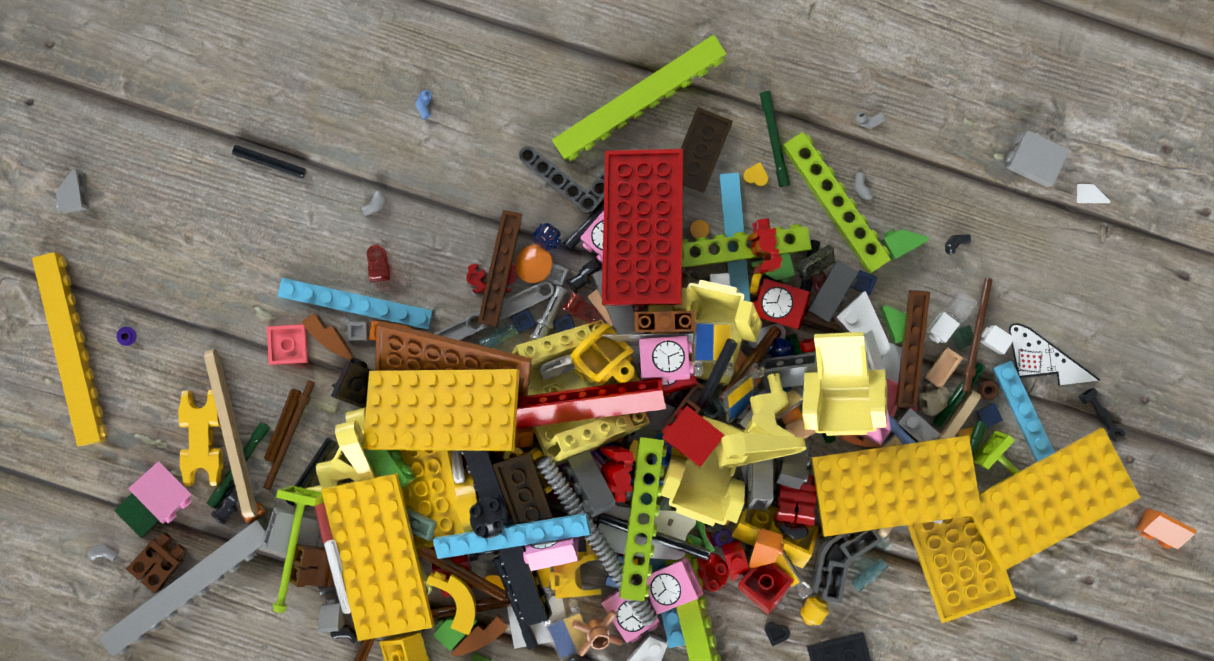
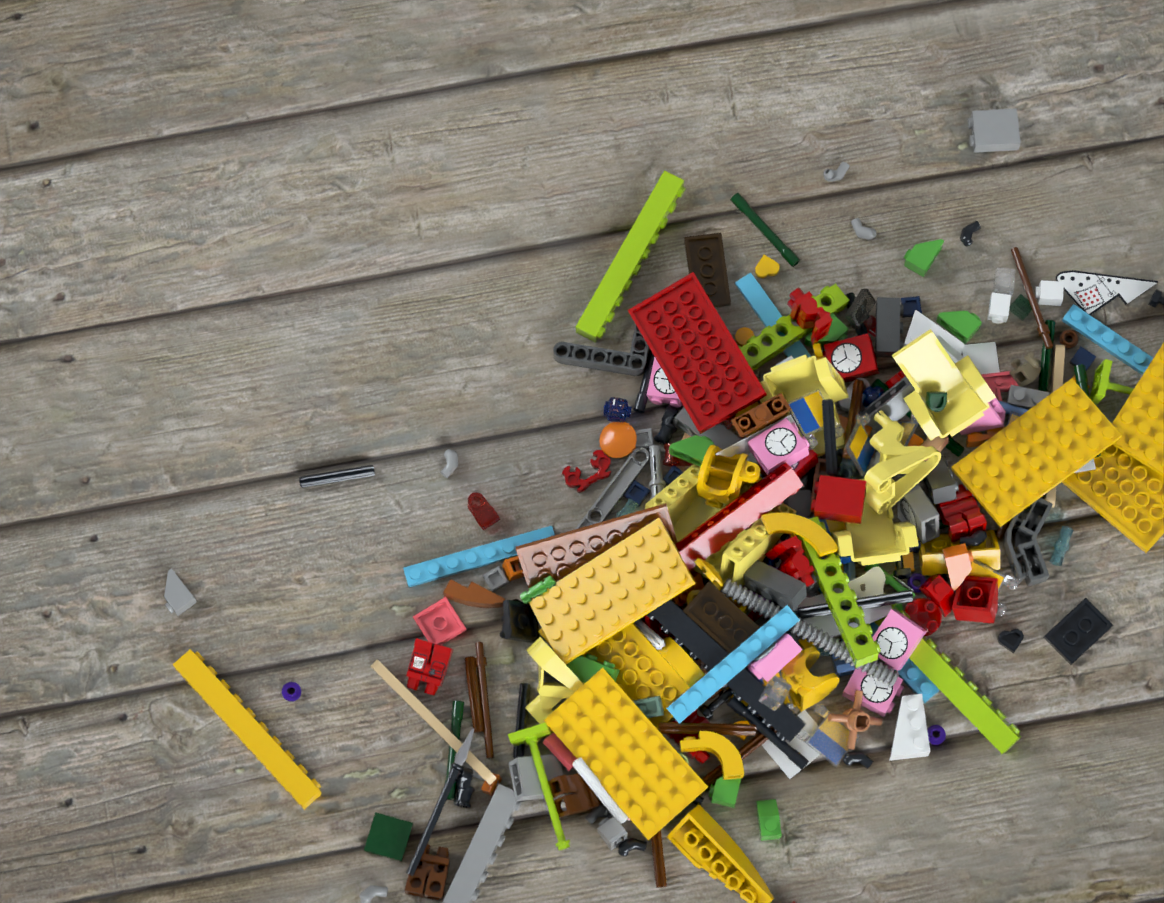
camera: 30 degrees left, 15 degrees down
bright pink brick [128,461,193,524] -> none
yellow piece [178,390,224,487] -> none
medium blue arm [416,90,432,120] -> none
dark orange slope [451,613,509,657] -> none
black dish [469,498,508,538] -> none
reddish brown plate [477,210,523,328] -> none
white piece [539,354,576,379] -> none
lime brick [782,132,891,274] -> none
yellow head [800,595,829,626] -> none
reddish brown plate [895,290,930,408] -> none
light nougat tile [924,347,963,389] -> none
white sticker [1077,184,1111,203] -> none
none -> red hips [406,638,454,696]
none -> black piece [406,728,474,876]
none -> bright green axle [520,576,556,604]
none -> bright green slope [669,435,714,467]
none -> yellow dish [694,558,724,591]
none -> clear brick [758,675,791,711]
none -> yellow tile [761,513,838,557]
none -> dark green tile [926,392,947,412]

